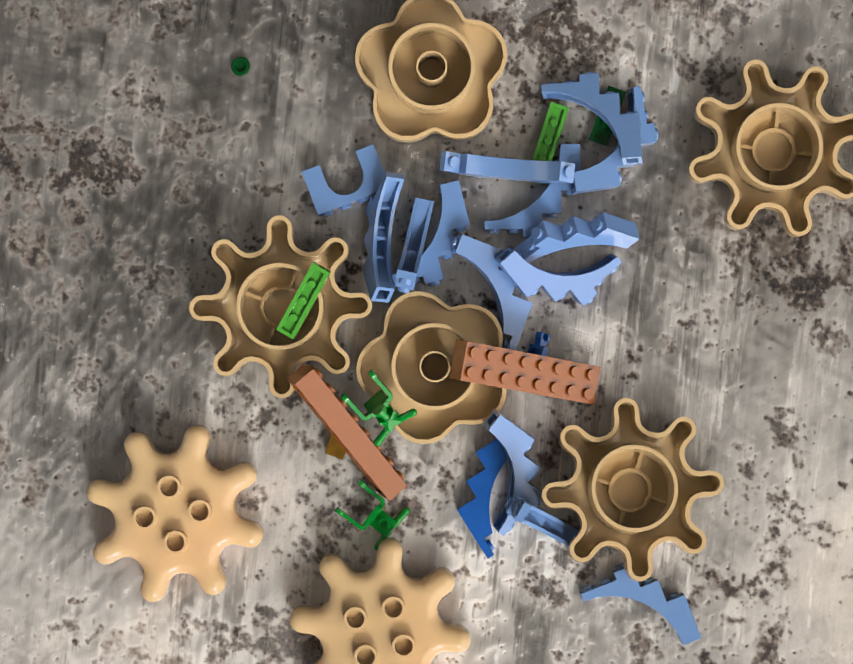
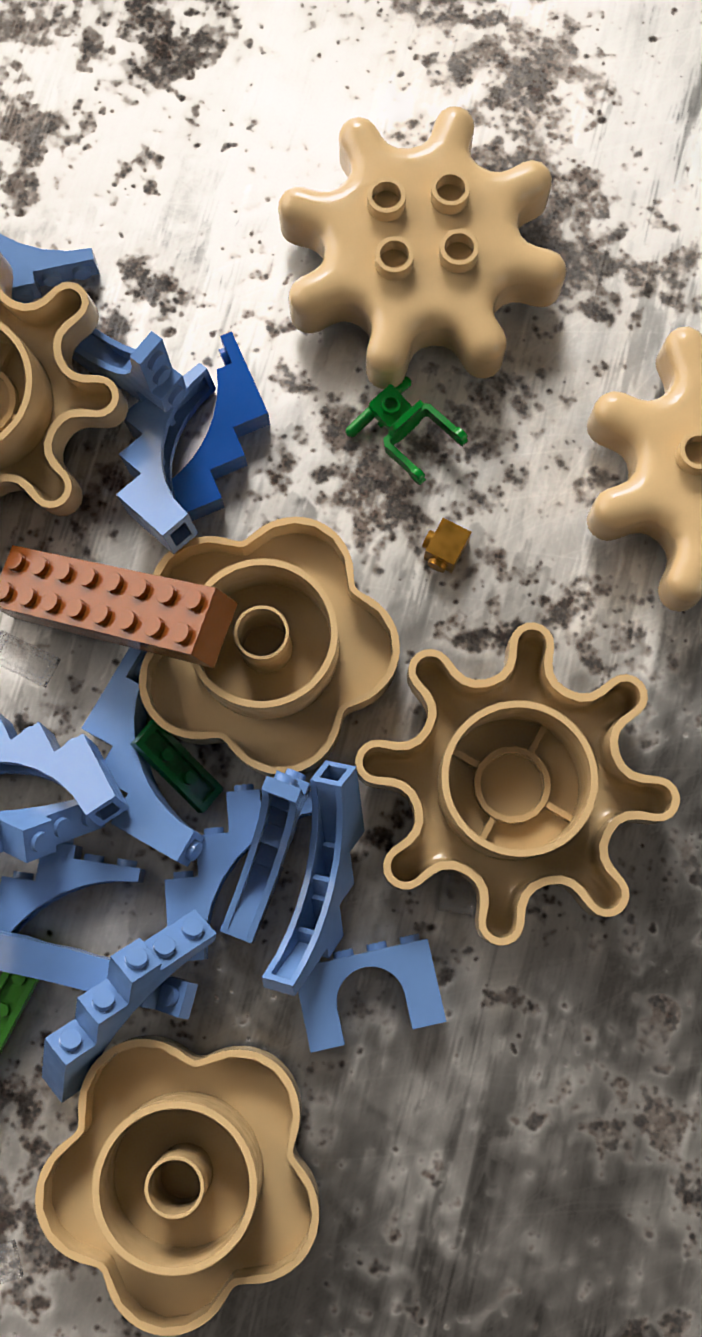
camera: 165 degrees left, 10 degrees down
dark green tile [231,57,251,77] -> none
bright green plate [276,262,331,339] -> none
brick [286,364,407,501] -> none
green piece [340,369,417,446] -> none
blue plate [528,331,550,356] -> none
none -> medium blue arch [42,909,217,1103]
none -> dark green plate [130,720,224,813]

